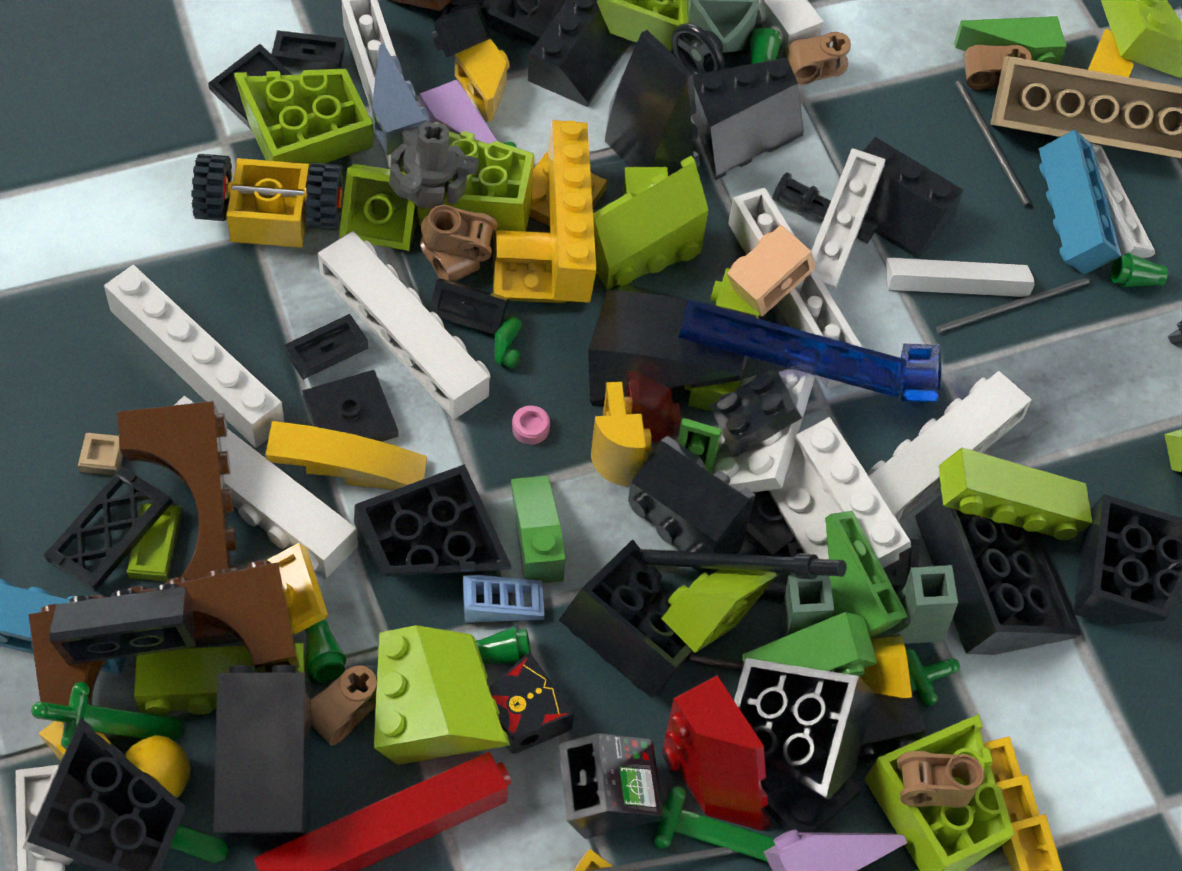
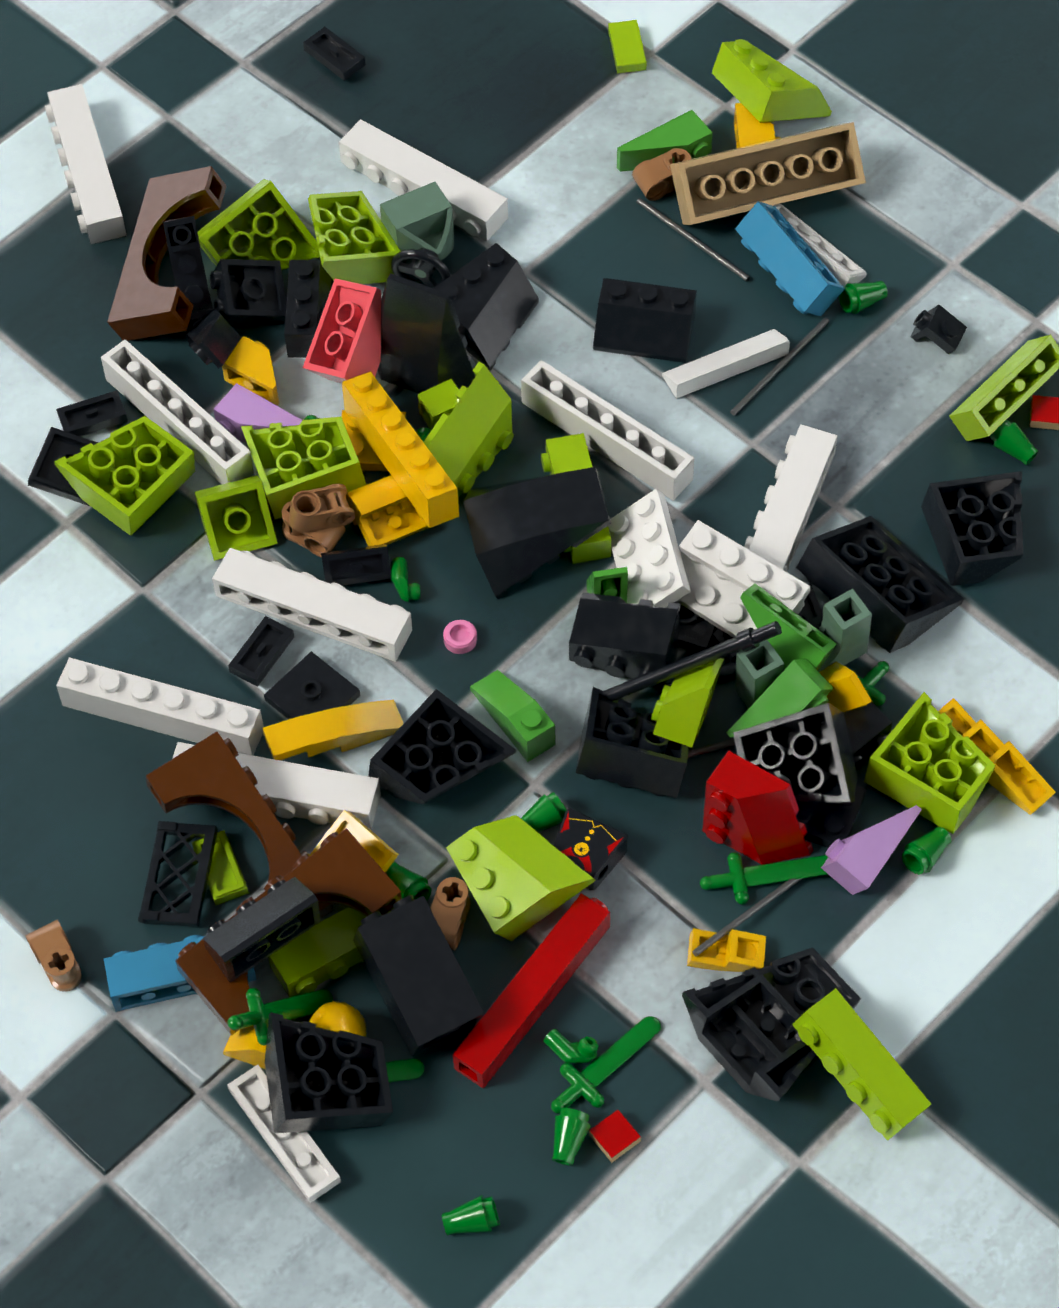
camera: 20 degrees left, 0 degrees up
tan tile [78,433,123,476] -> none
brick [191,154,343,248] -> none
sand blue slope [372,44,430,156] -> none
dark grey piece [389,121,478,208] -> none
light blue slope [463,575,544,623] -> none
black slope [558,733,664,839] -> none
yellow brick [591,382,651,486] -> none
clear red slope [625,371,681,442] -> none
clear blue plate [678,299,907,398] -> none
black plate [710,367,802,457] -> none
light nougat brick [727,225,816,317] -> none
green cone [748,28,782,64] -> none
black pin [772,172,878,244] -> none
medium nougat piece [783,32,851,85] -> none
white plate [812,148,886,291] -> none
medium nougat piece [897,751,984,808] -> none
clear blue brick [899,343,942,403] -> none
lime brick [938,447,1093,540] -> none
none -> coral slope [302,278,381,383]

